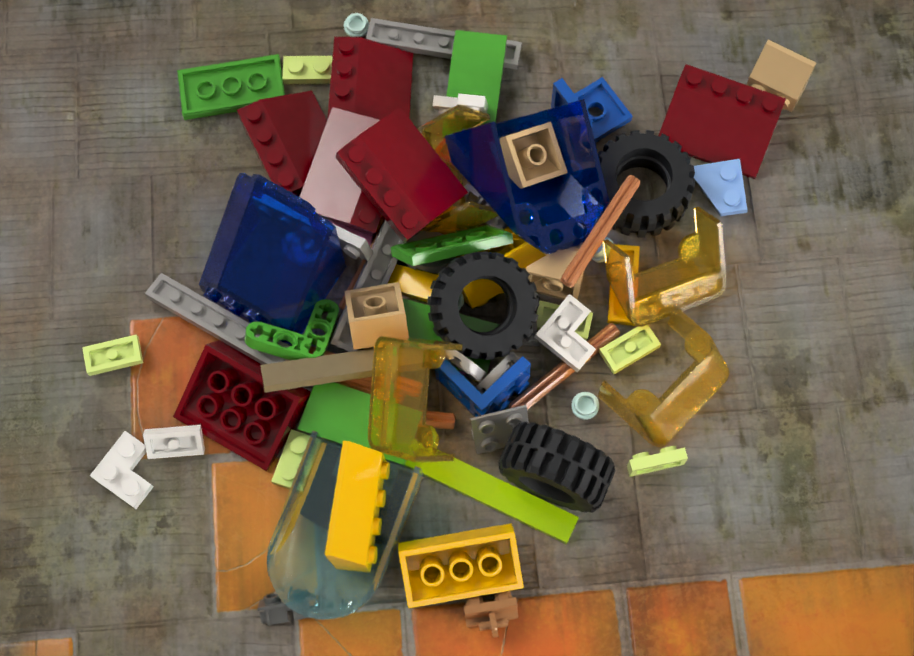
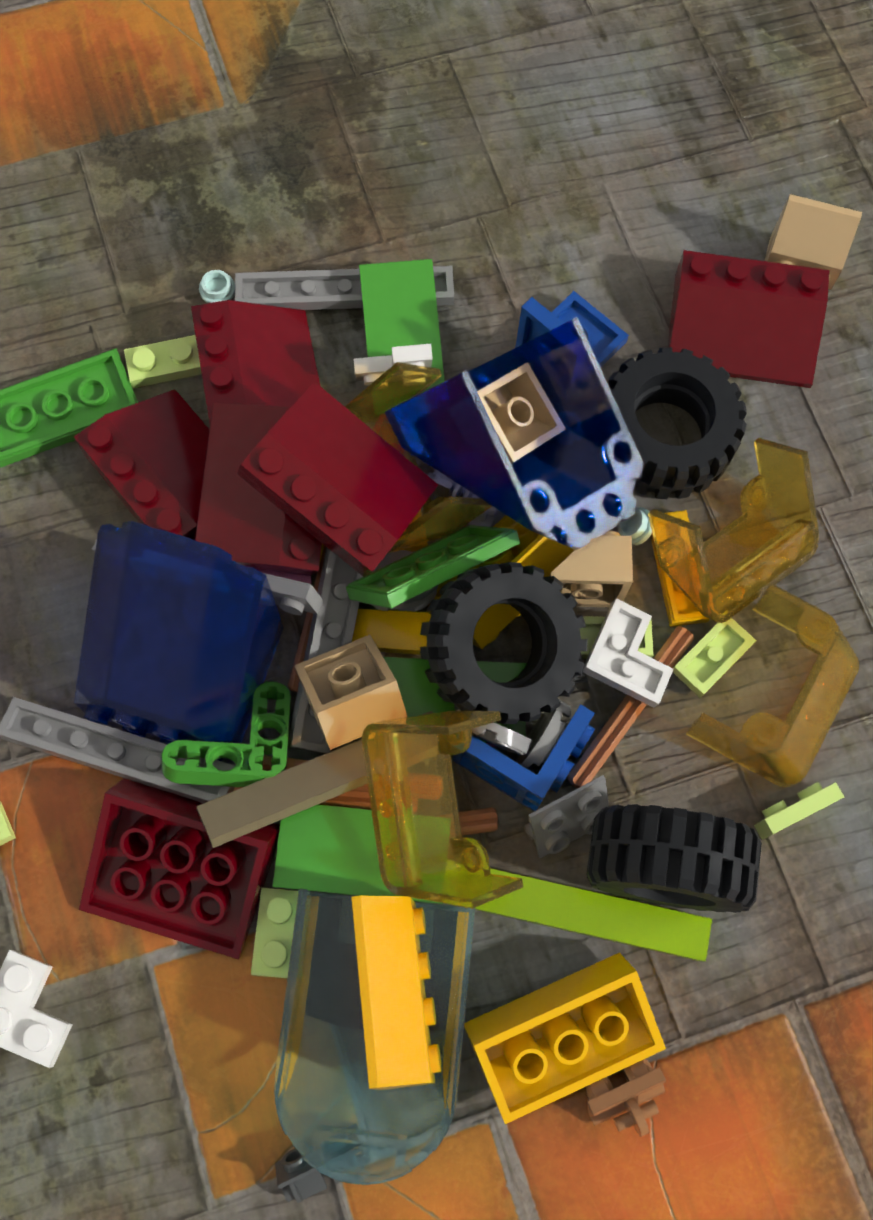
camera: 20 degrees left, 0 degrees up
white plate [143,425,205,459] -> none
nougat axle [560,175,640,288] -> none
light aqua plate [571,392,599,420] -> none
light blue wing [694,159,747,216] -> none

